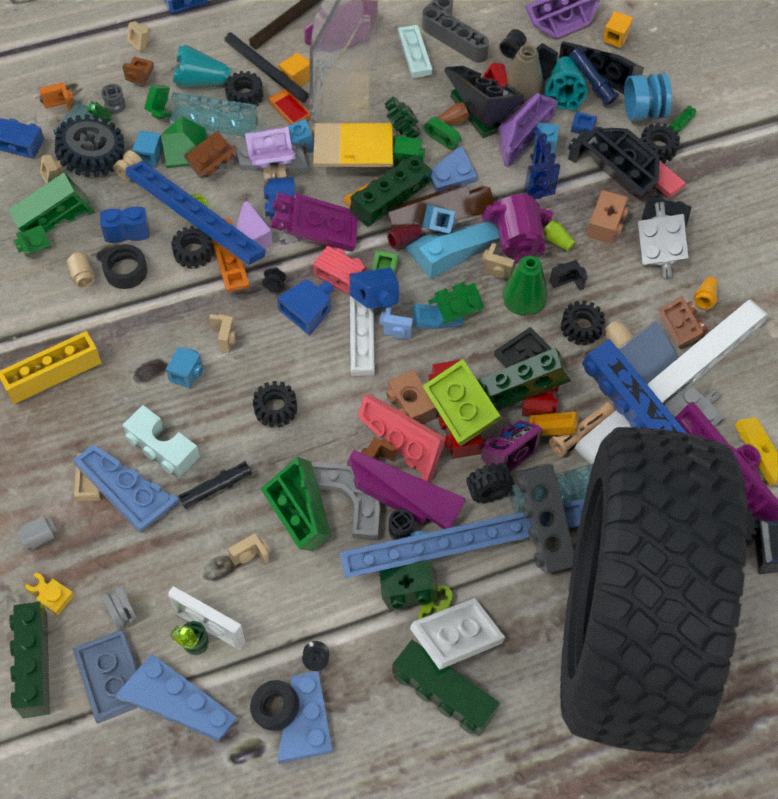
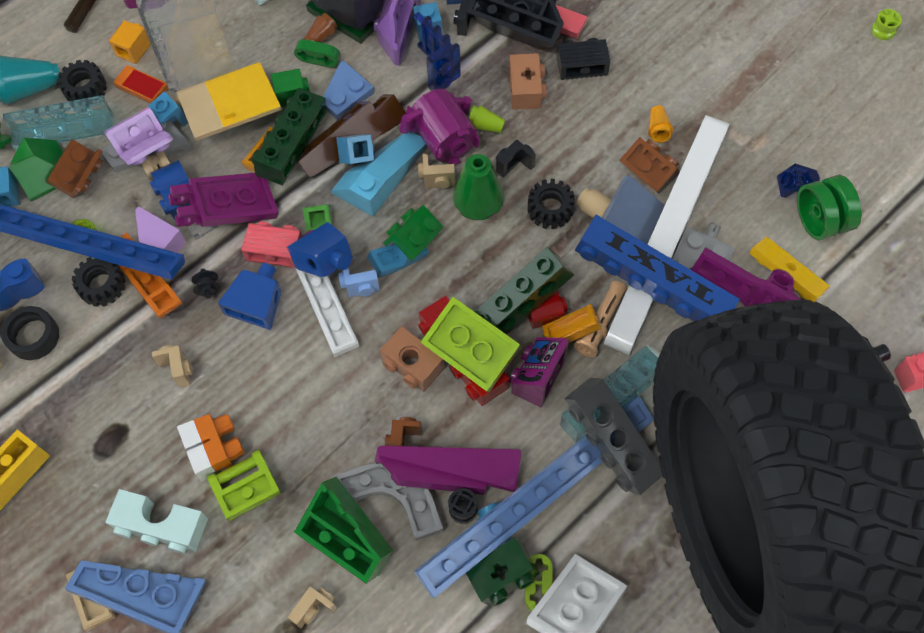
camera: 20 degrees left, 5 degrees up
dark azure brick [166,347,204,389] -> none
black pin [178,461,252,510] -> none
black axle [224,32,309,103] -> none
black tyre [253,381,297,428] -> none
coral wing [358,394,446,482] -> none
dark green gear [384,96,421,138] -> none
dark red cone [387,224,422,249] -> none
black tyre [466,463,515,504] -> none
pearl dark grey plate [494,327,552,368] -> none
light grey plate [638,202,689,279] -> none
none -> orange hips [177,414,245,482]
none -> lime plate [207,449,281,522]

